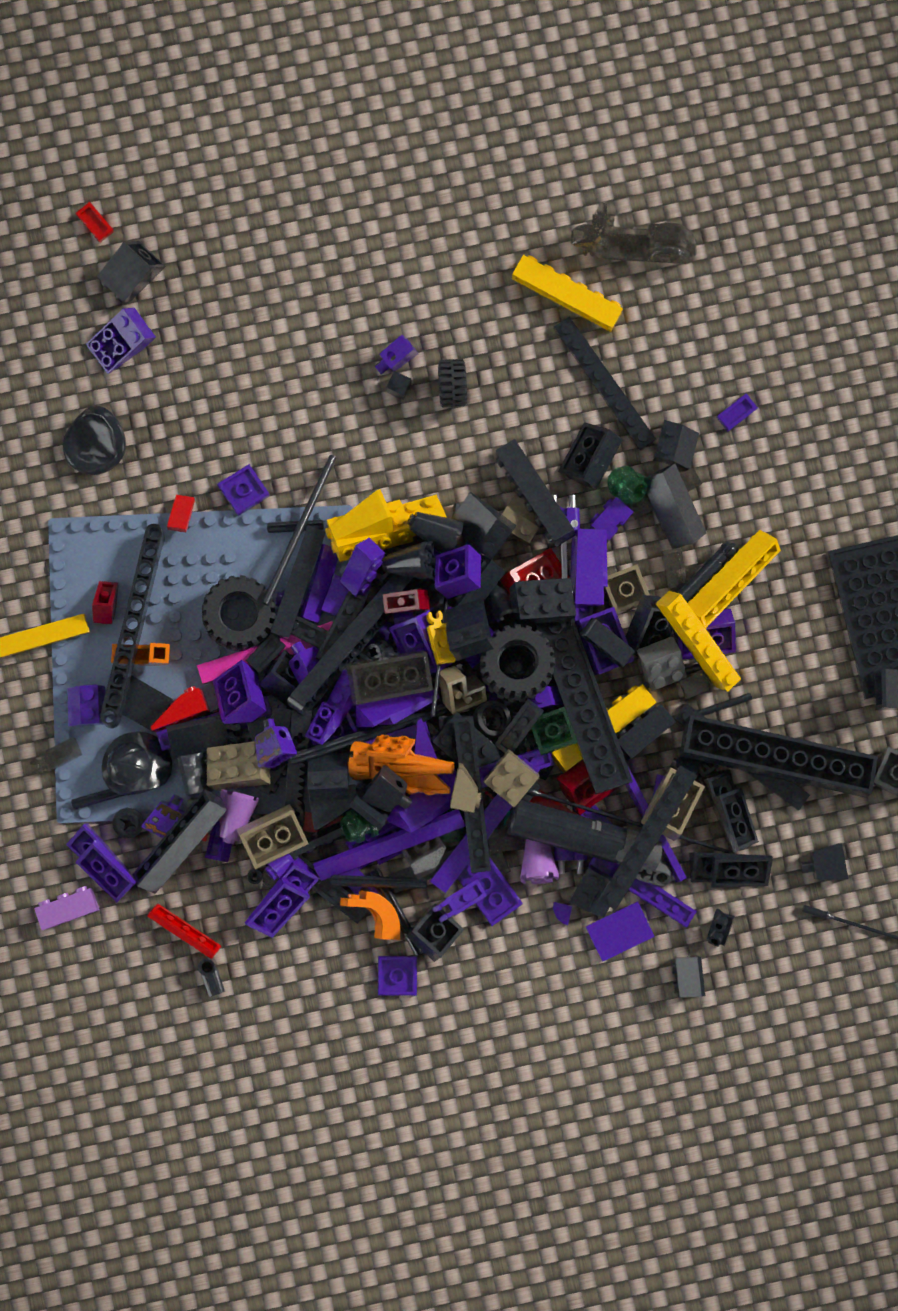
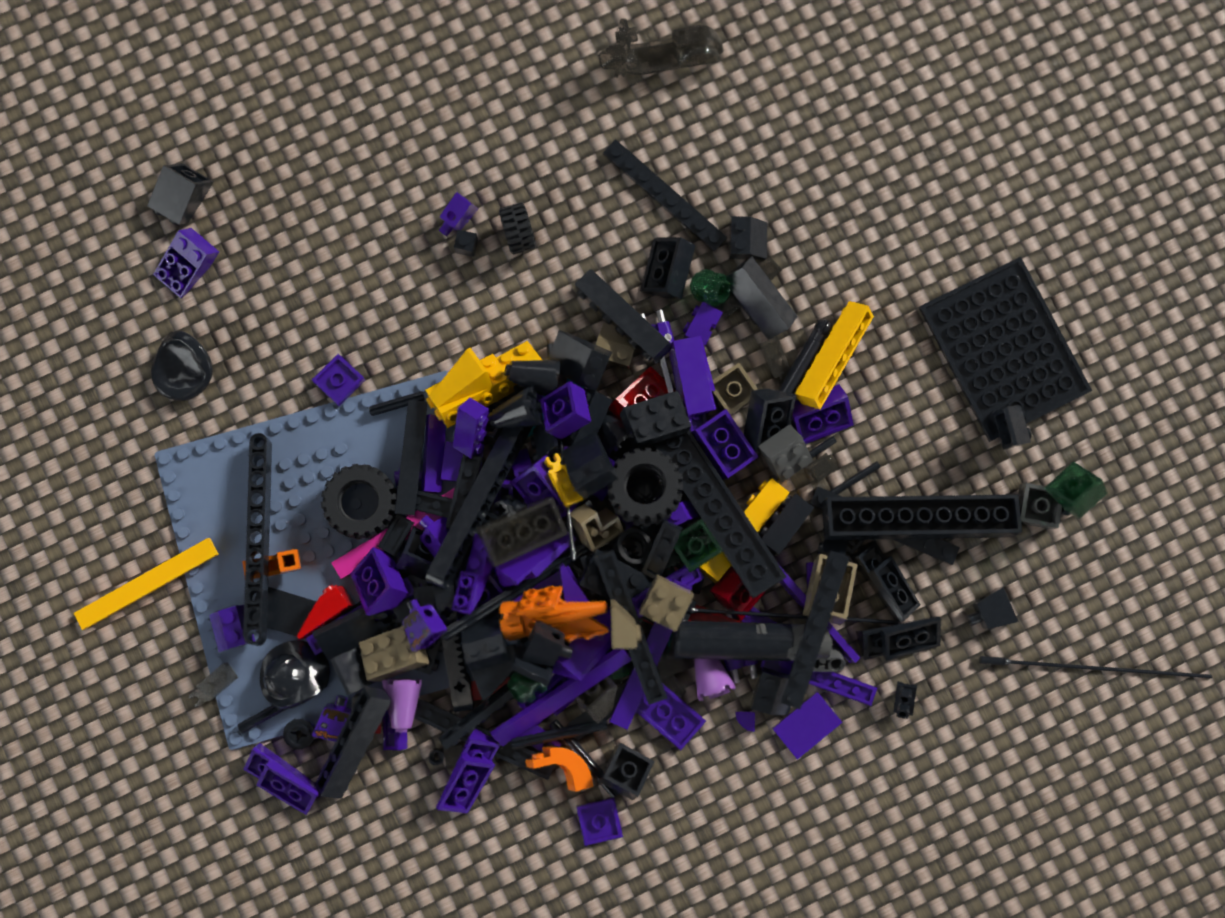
camera: 10 degrees left, 0 degrees up
medium lavender brick [34,886,100,930] -> none
red tile [75,202,114,243] -> none
dark red slope [92,581,118,624] -> none
red tile [147,903,222,959] -> none
red tile [167,495,195,533] -> none
black piece [198,957,225,997] -> none
dark tan brick [237,804,309,869] -> none
black piece [262,455,336,606] -> none
dark purple cone [264,853,294,880] -> none
dark red slope [383,589,430,614] -> none
dark purple hinge [433,880,487,923] -> none
yellow brick [512,255,623,332] -> none
black beam [579,618,635,668] -> none
yellow brick [655,591,741,692] -> none
slope [671,955,705,998] -> none
dark purple tile [716,393,758,432] -> none

